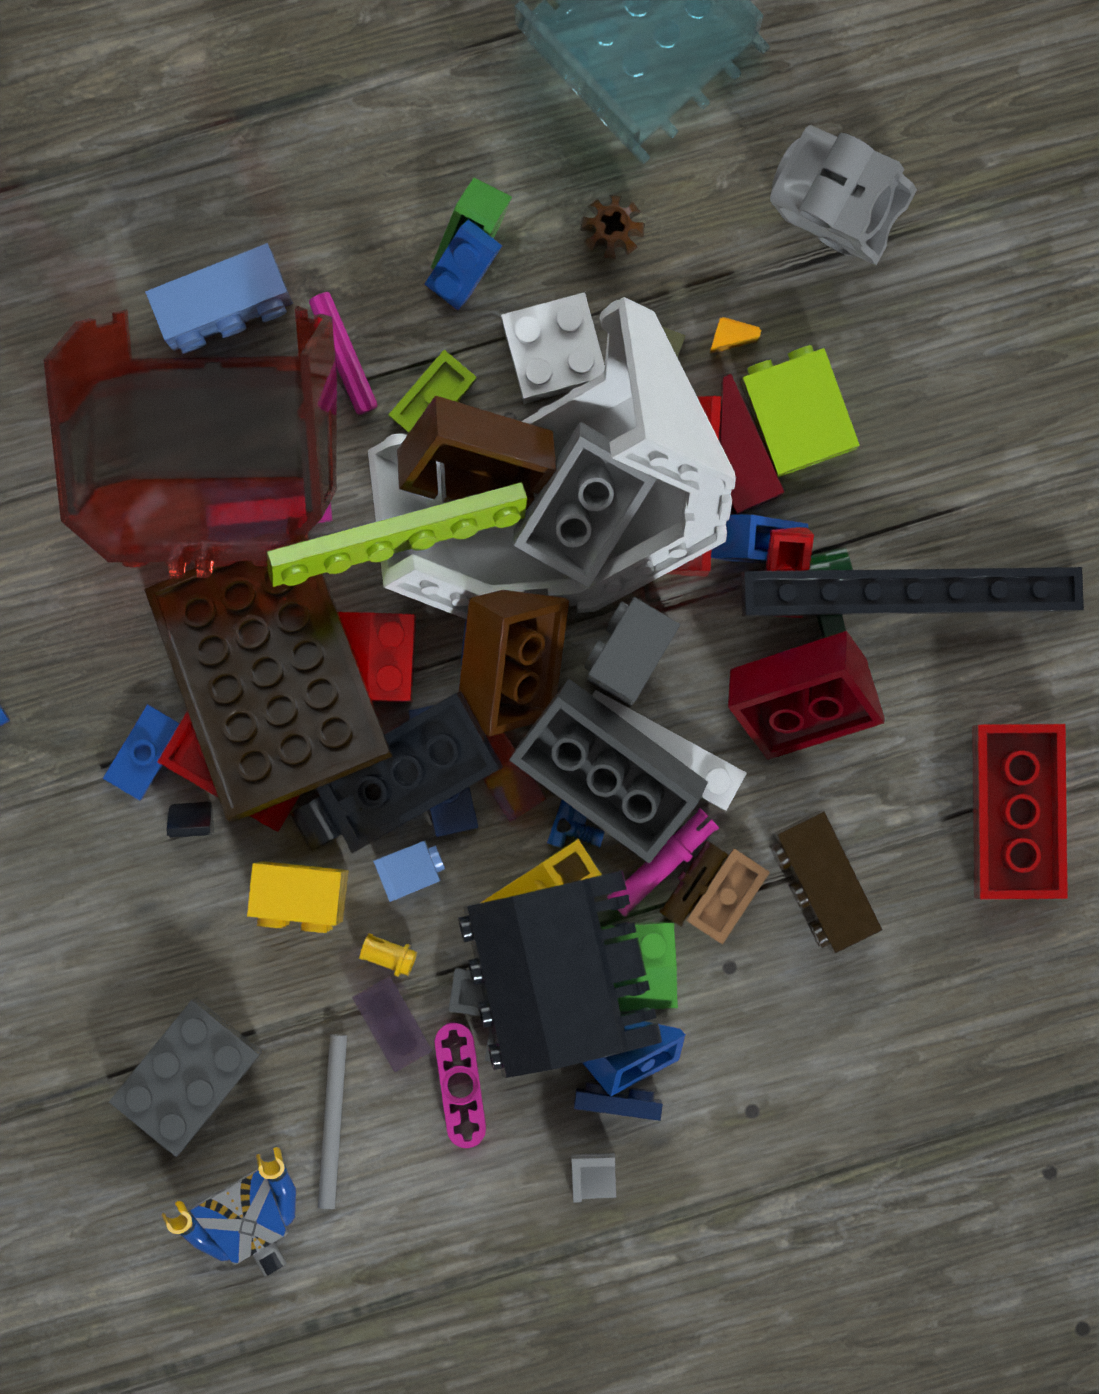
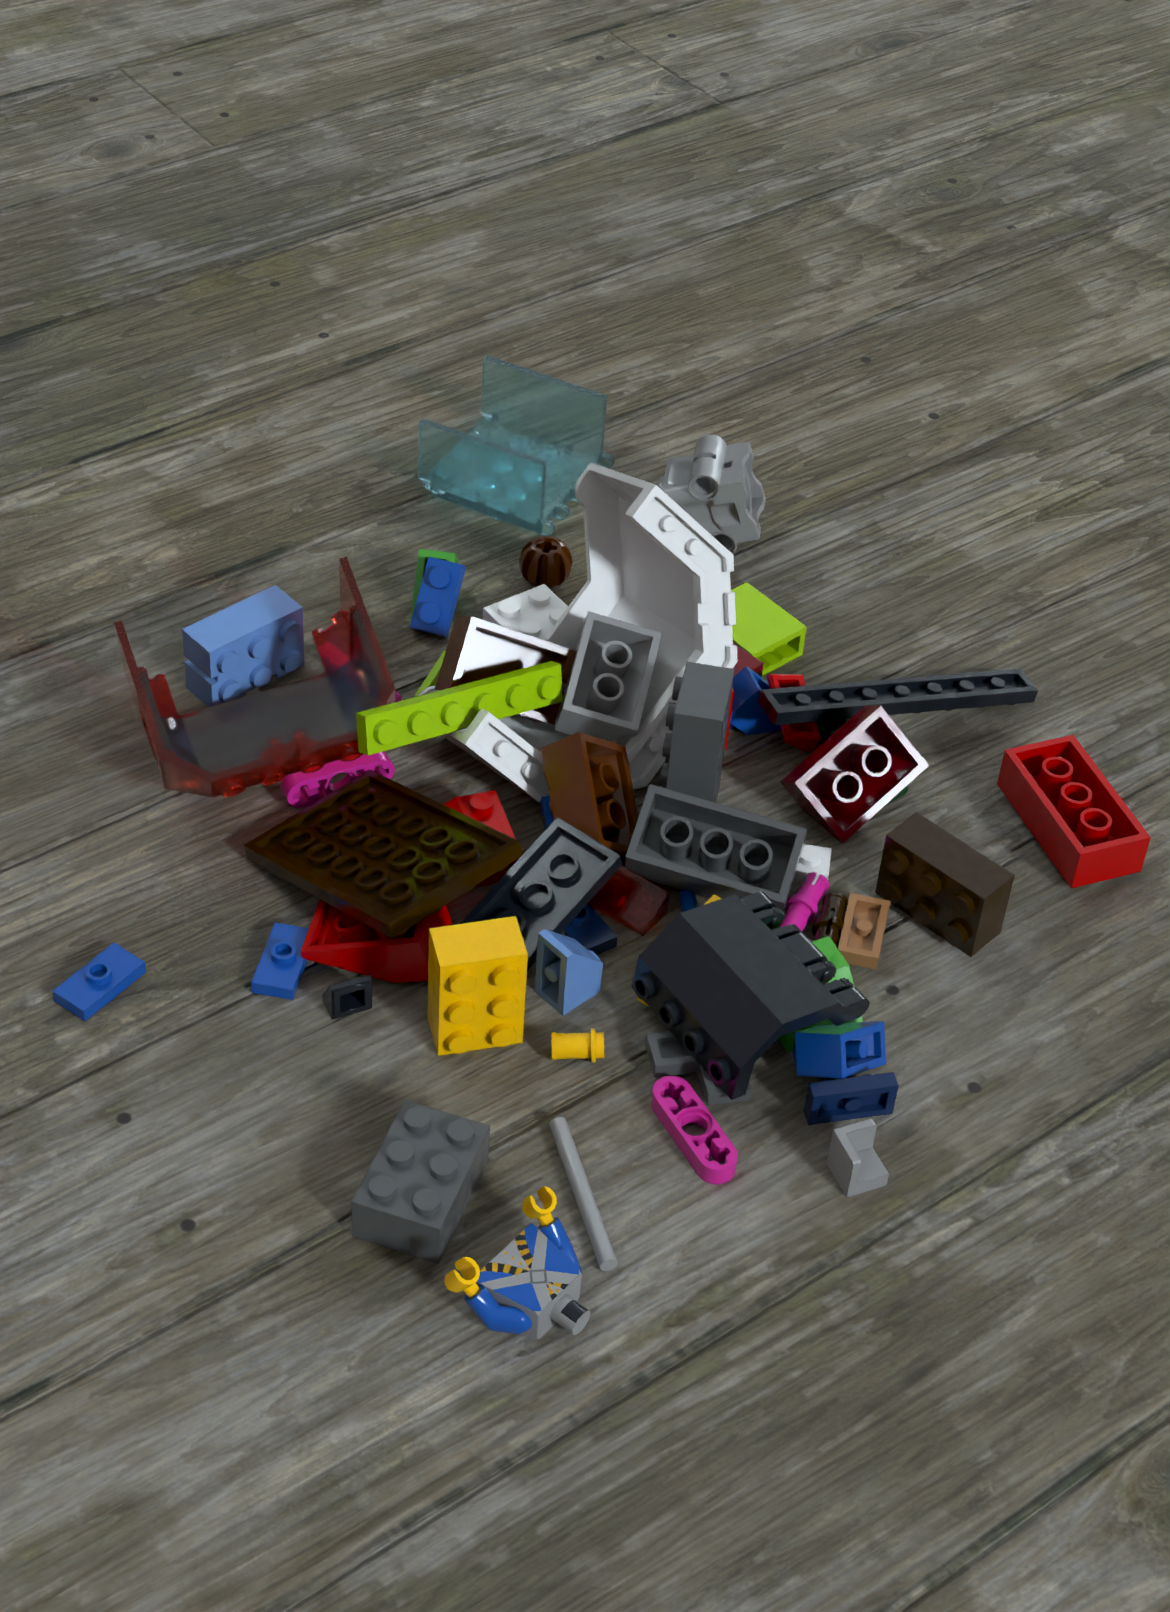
camera: 25 degrees left, 45 degrees down
clear purple plate [352,975,433,1072] -> none

